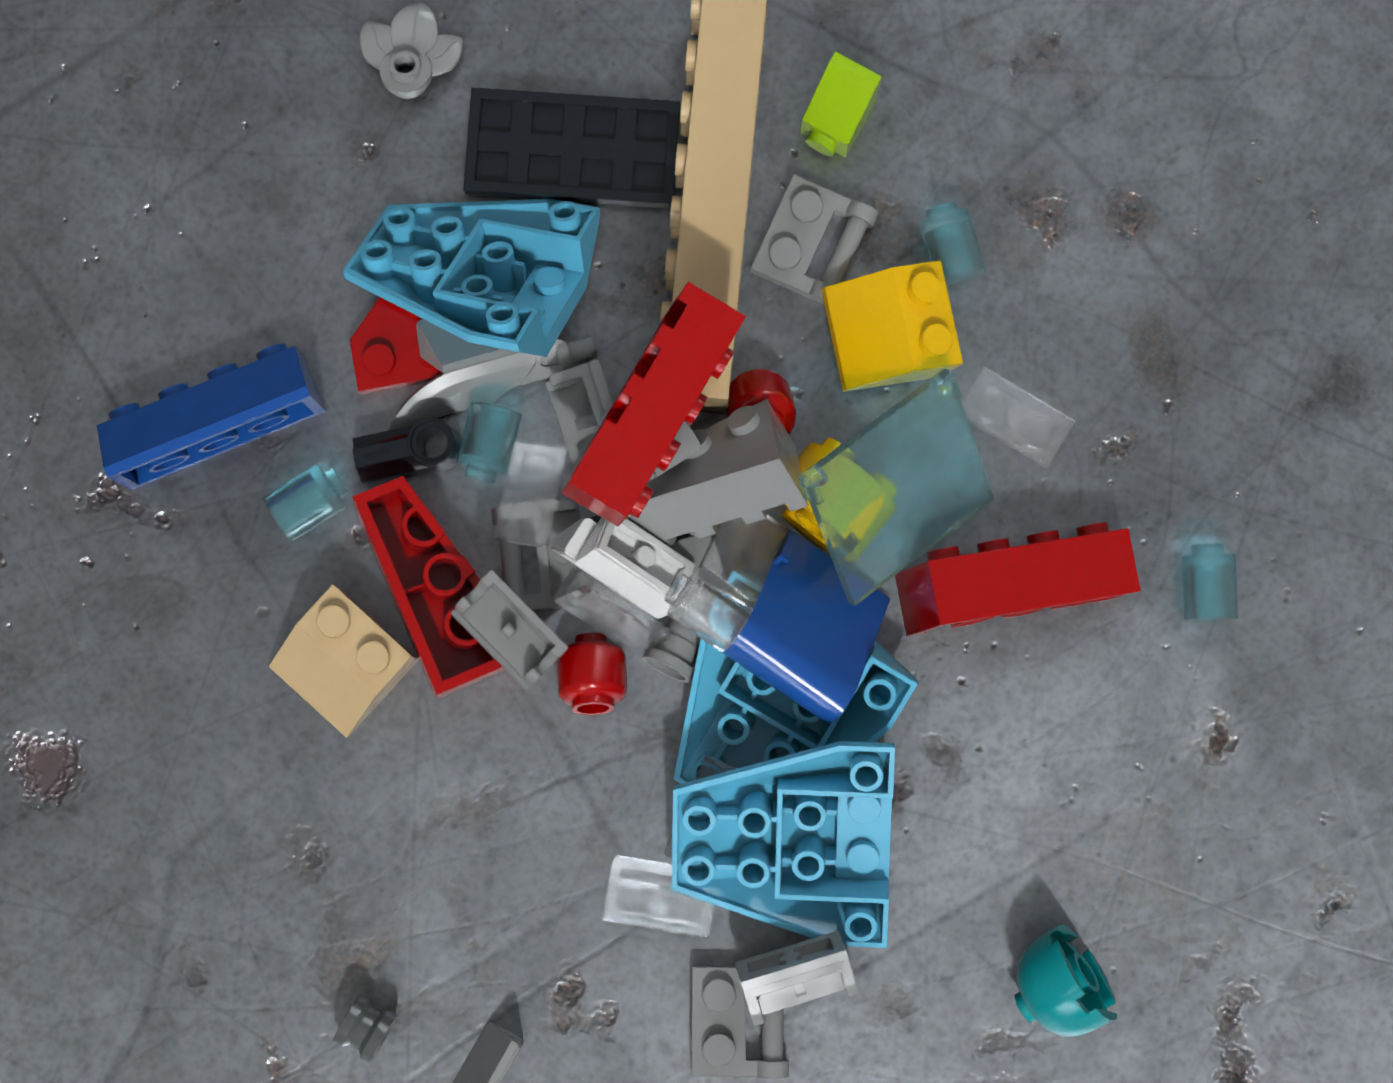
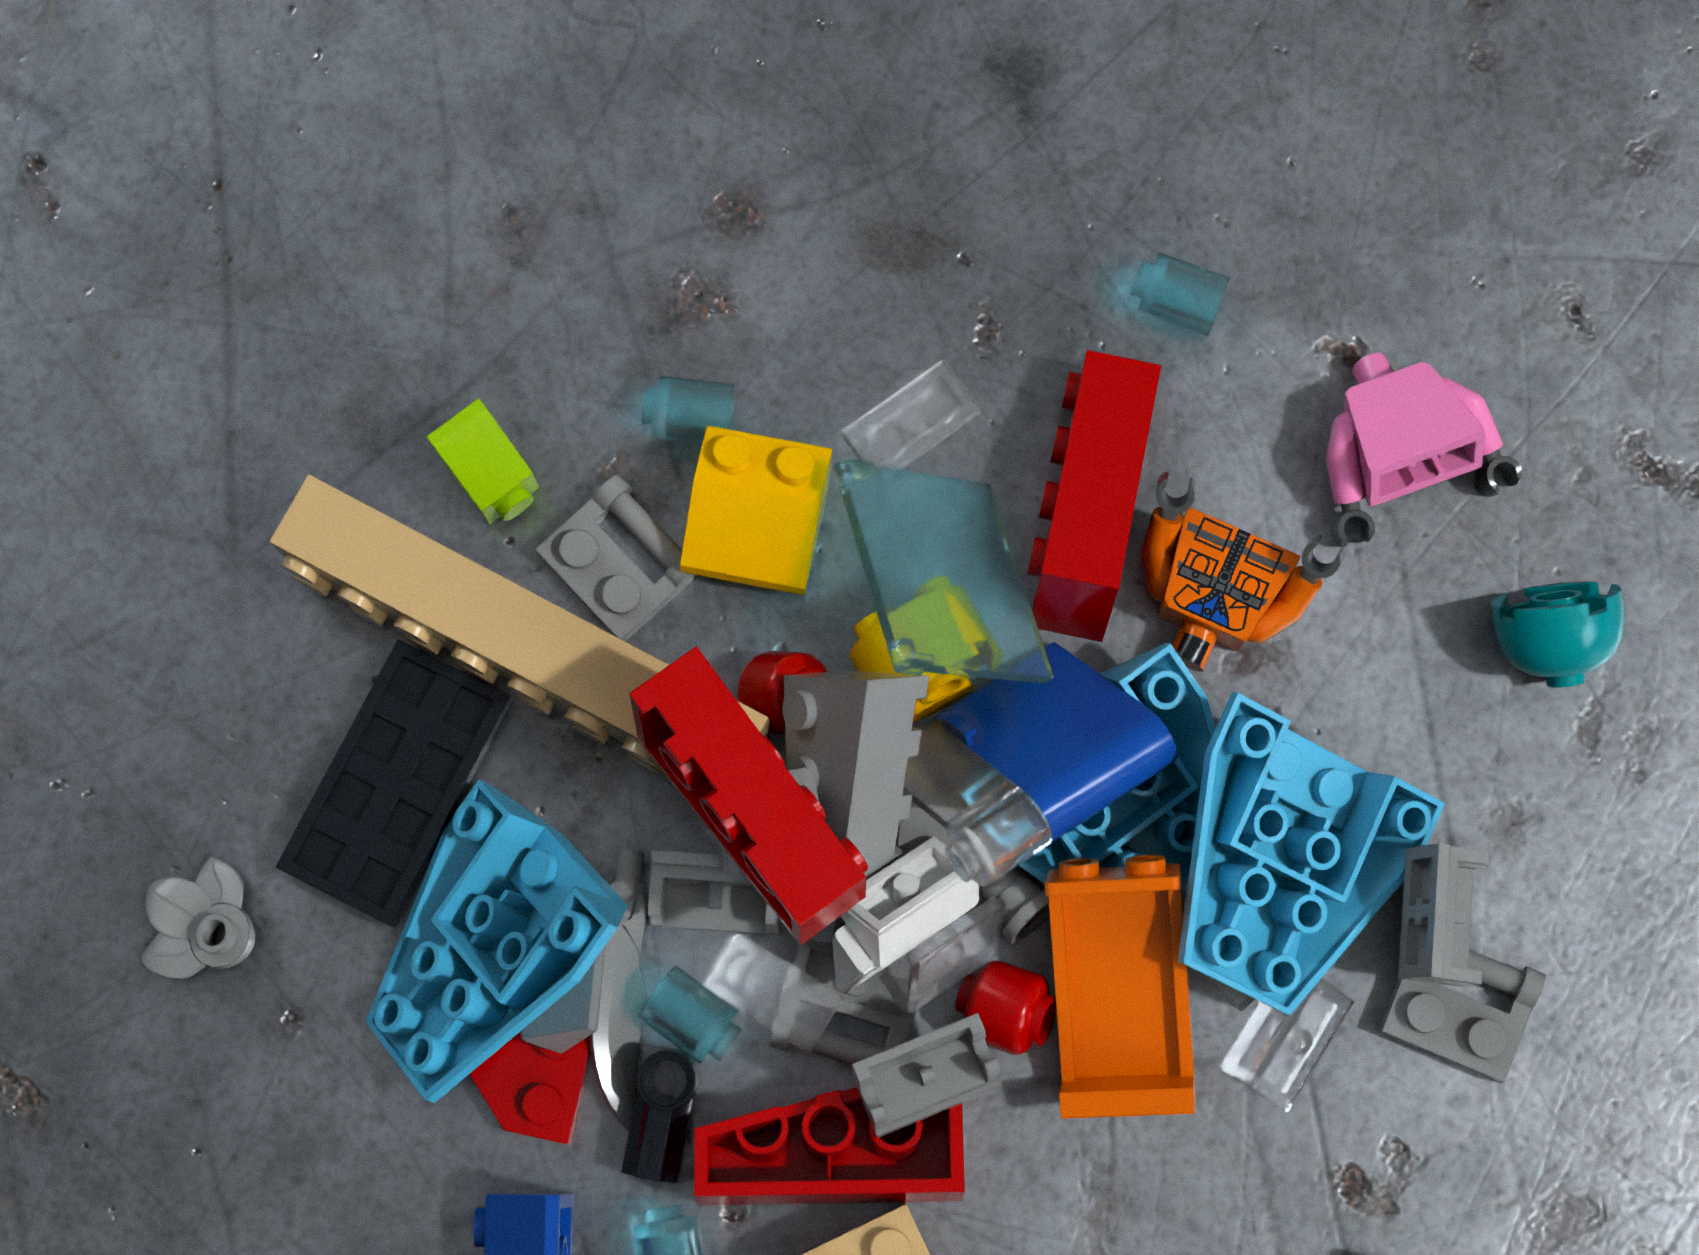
camera: 70 degrees left, 5 degrees down
none -> orange panel [1044,855,1196,1119]
none -> orange torso [1141,472,1345,672]
none -> bright pink torso [1326,353,1522,547]

